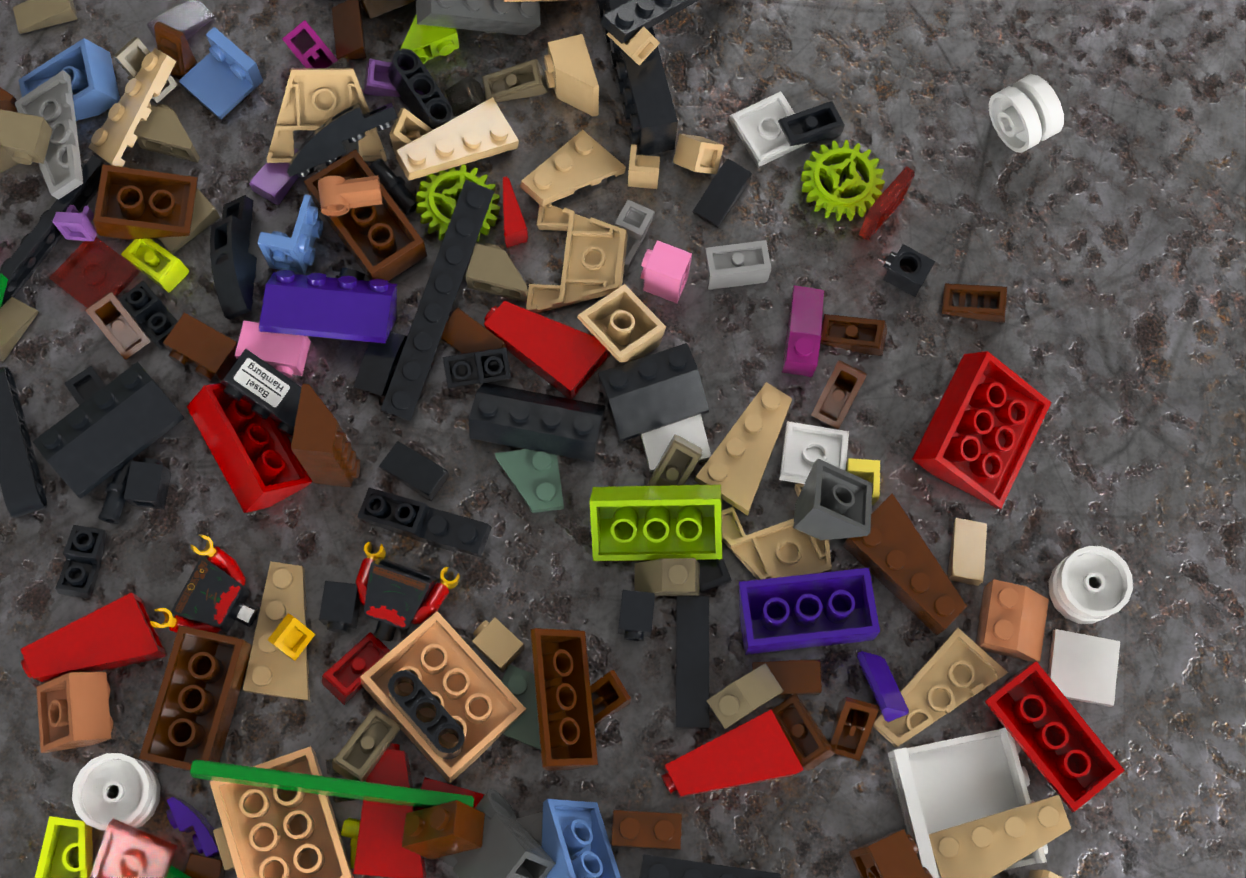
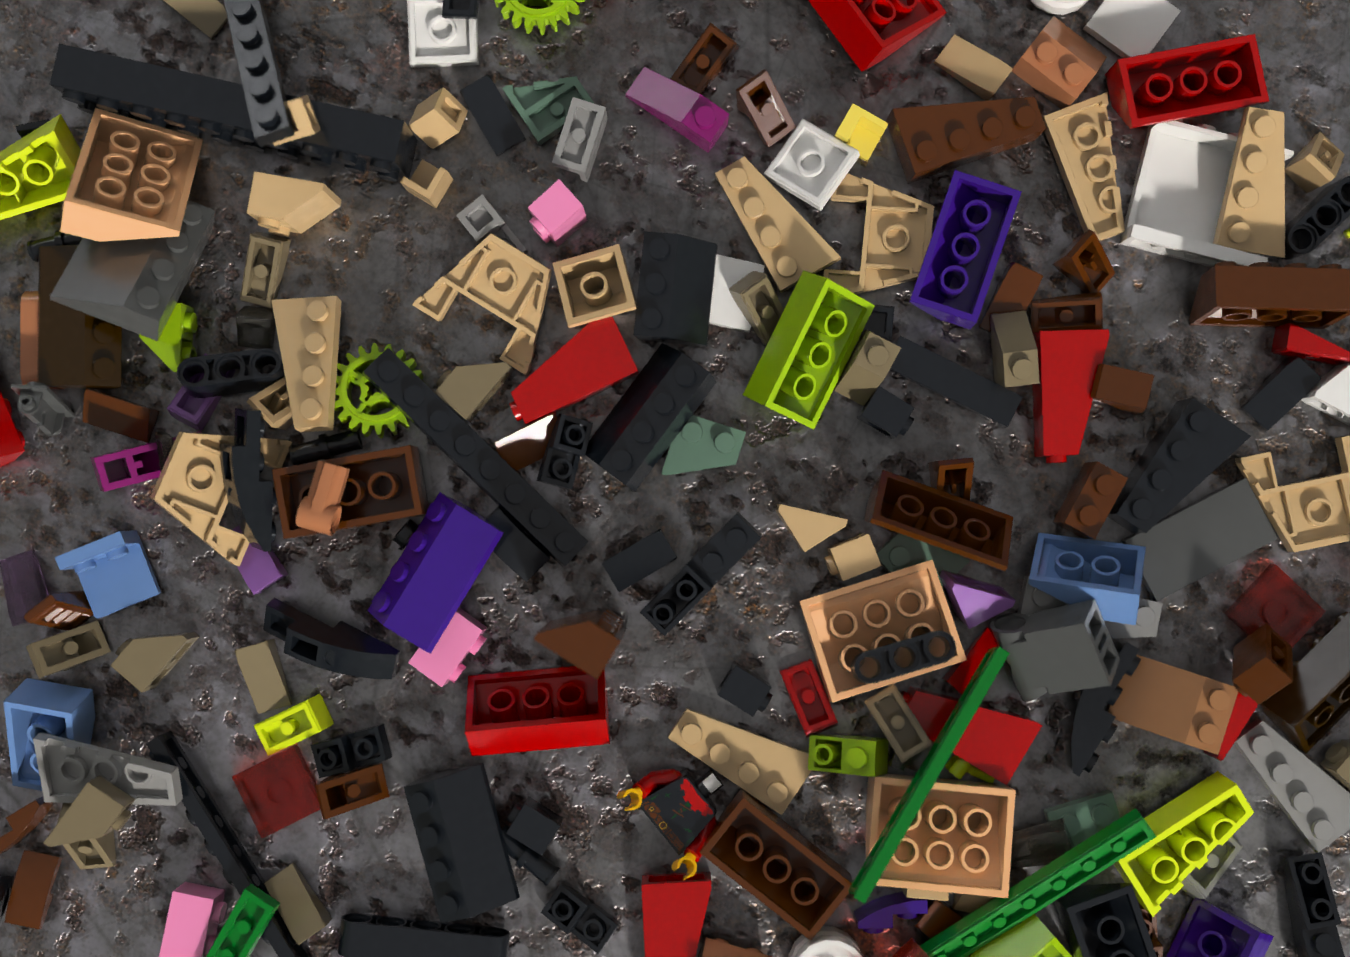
camera: 60 degrees left, 15 degrees up
medium lavender tile [52,205,97,241] -> none
black plate [64,366,106,406] -> none
tan wing [88,48,176,167] -> none
reddish brown slope [93,164,198,240] -> none
reddish brown brick [163,312,238,382] -> none
brick [220,349,326,438] -> none
medium blue bracket [257,194,323,275] -> none
yellow plate [267,613,316,661] -> none
torso [355,542,460,641] -> none
reddish brown brick [402,800,485,860] -> none
red slope [503,176,528,248] -> none
tan wing [520,130,626,206] -> none
dark grey slope [793,459,873,540] -> none
dark purple slope [857,651,909,722] -> none
none -> sand green wing [502,76,595,146]
none -> tan slope [776,504,848,552]
none -> lime slope [808,734,889,777]
none -> medium lavender slope [940,570,1016,629]
none -> reddish brown slope [1090,364,1154,415]

